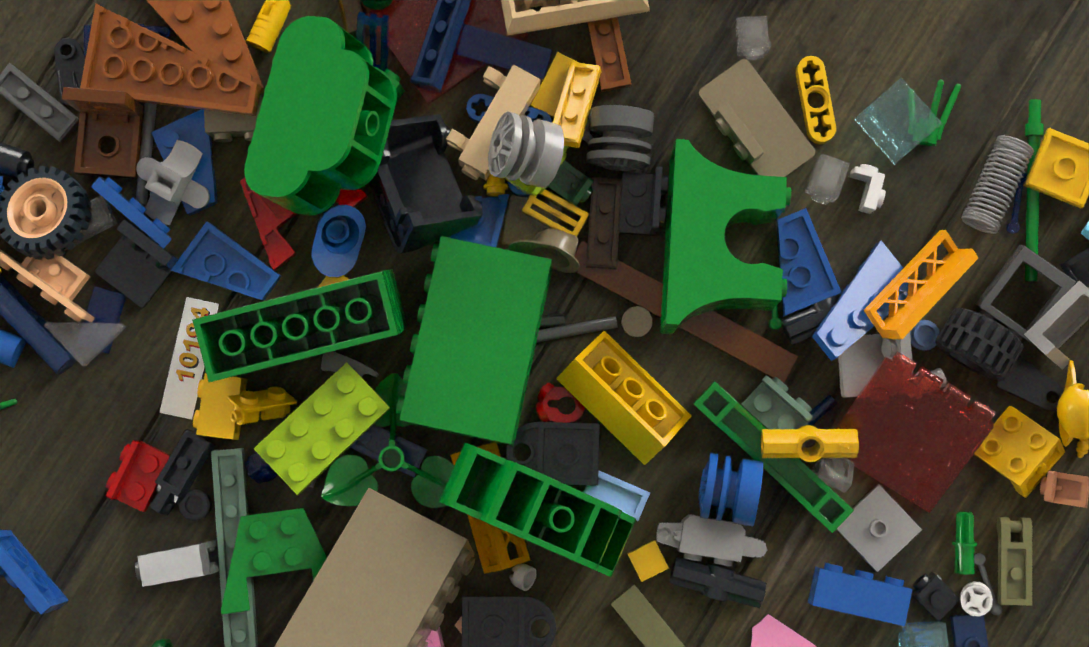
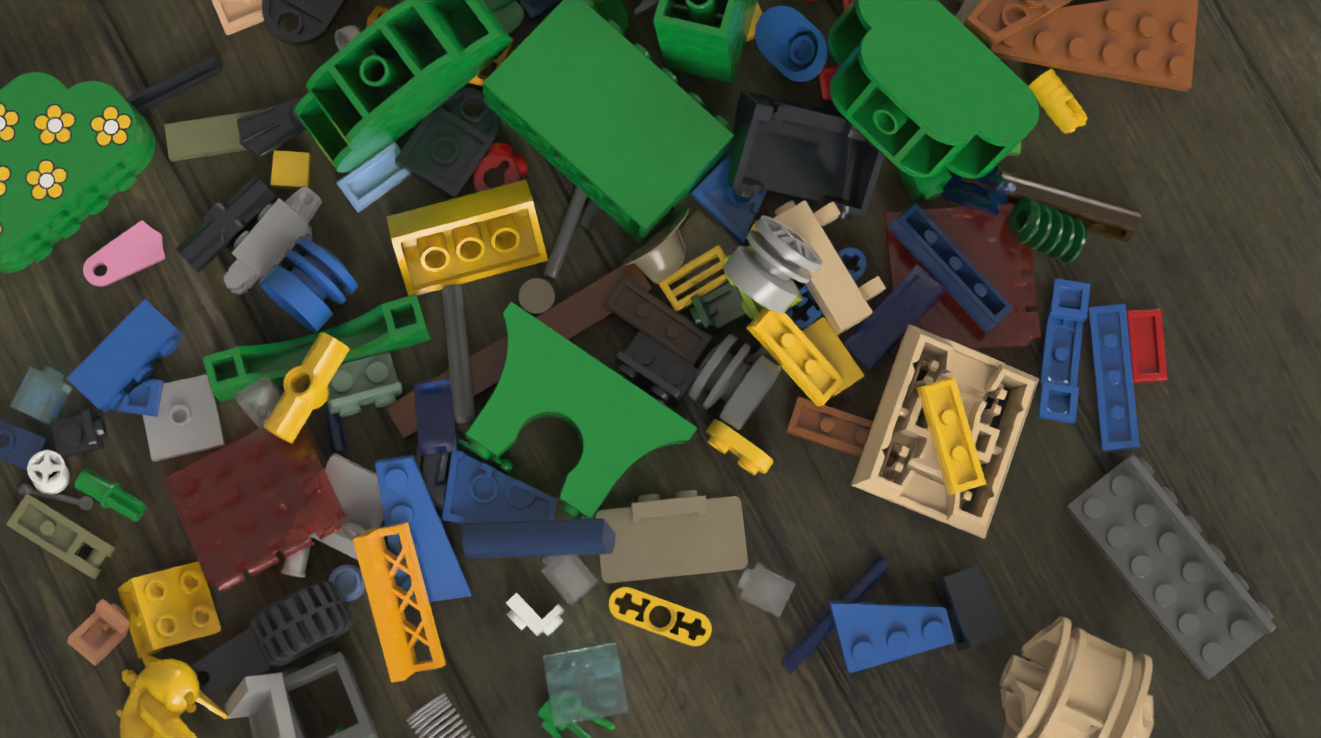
camera: 110 degrees right, 5 degrees down
none -> blue tile [118,379,164,417]
none -> black piece [237,98,306,159]
none -> clear blue tile [414,380,457,455]
none -> dark grey axle [442,284,475,423]
none -> dark blue brick [462,518,616,558]
none -> yellow plate [706,419,774,475]

